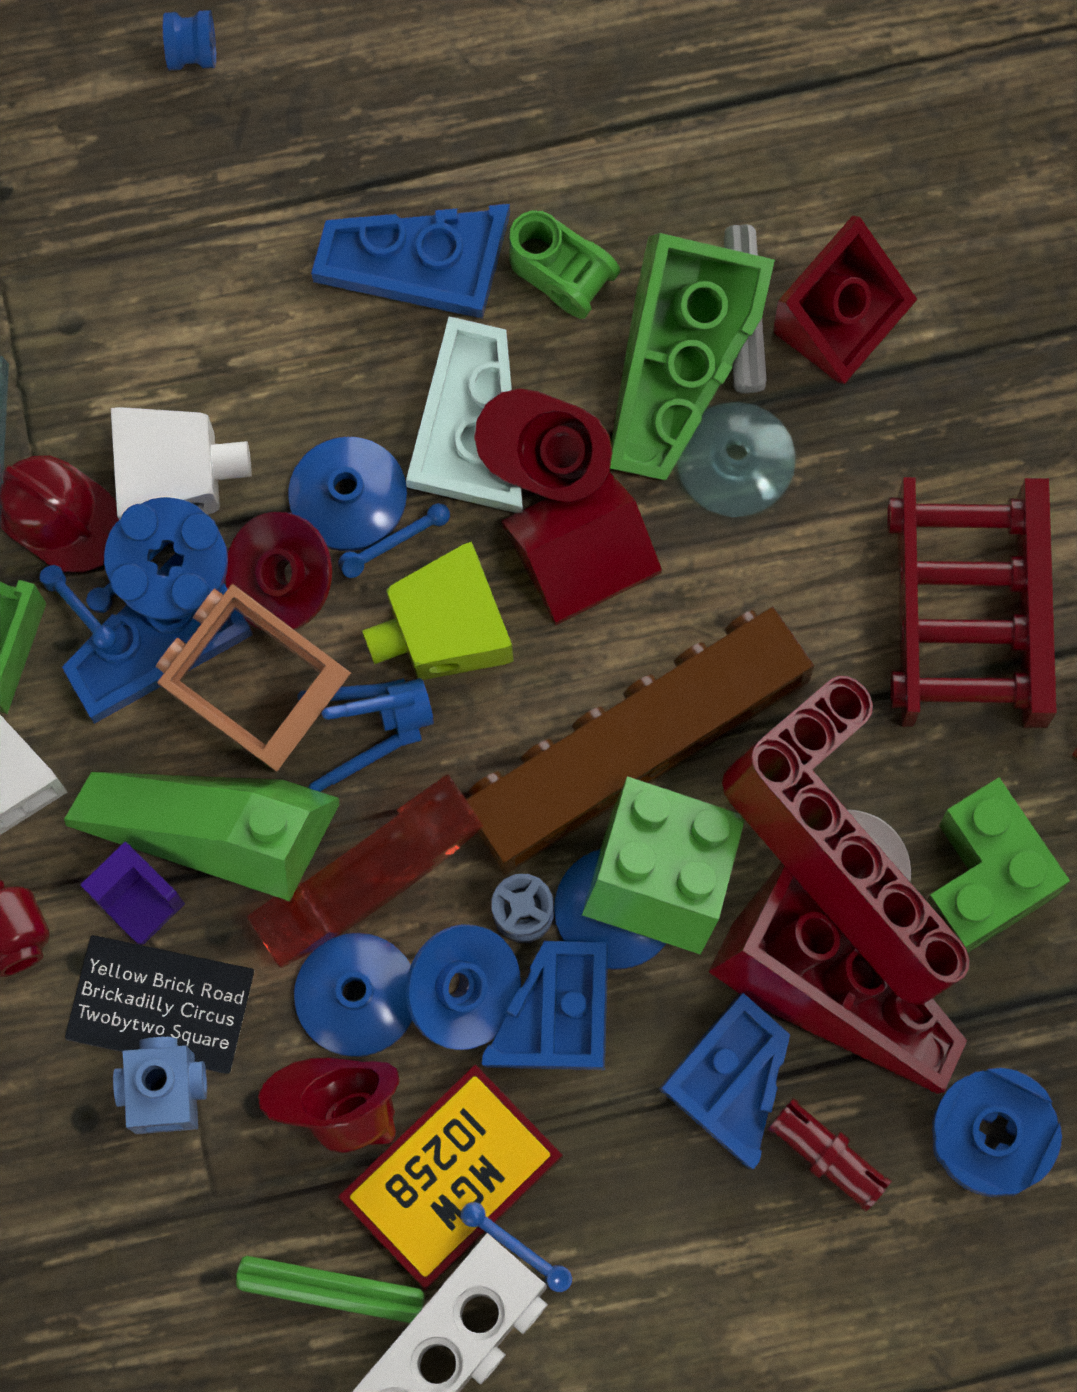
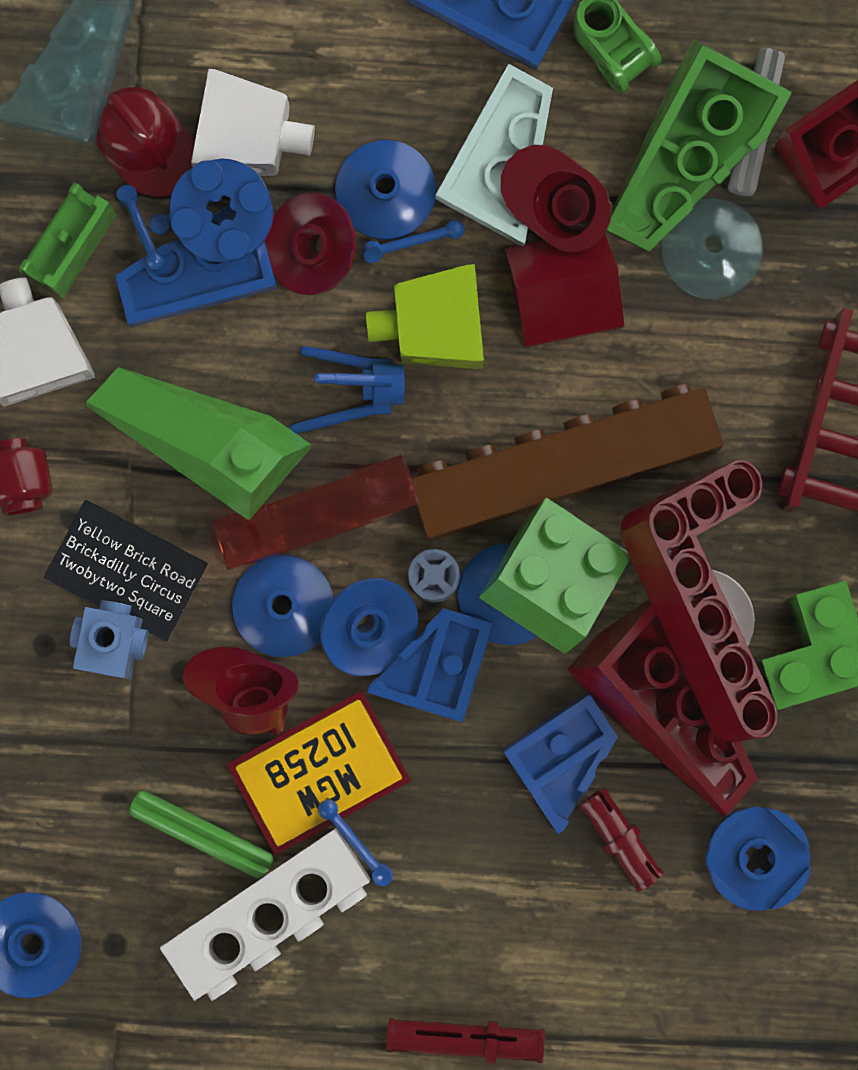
camera: 15 degrees right, 10 degrees up
dark purple panel [80,841,185,945] -> none
nougat window [155,584,351,773] -> none

